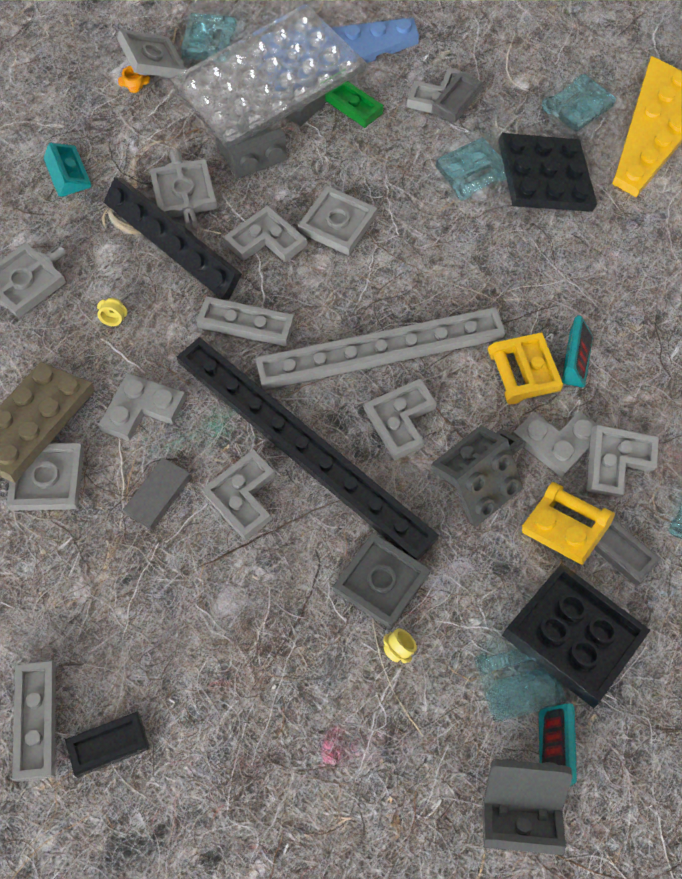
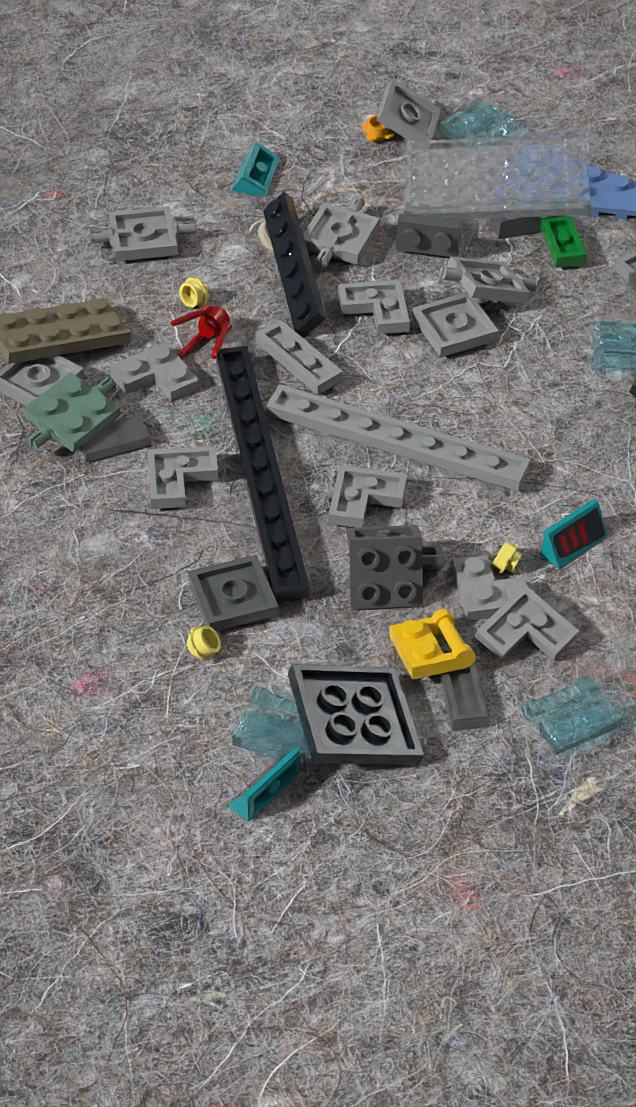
camera: 35 degrees right, 15 degrees down
dark grey bracket [482,759,572,856] -> none
yellow plate [487,332,563,405] -> none
none -> sand green plate [24,372,120,453]
none -> red plant [170,303,232,359]
none -> light grey plate [439,256,538,305]
none -> light yellow plate [492,541,522,574]

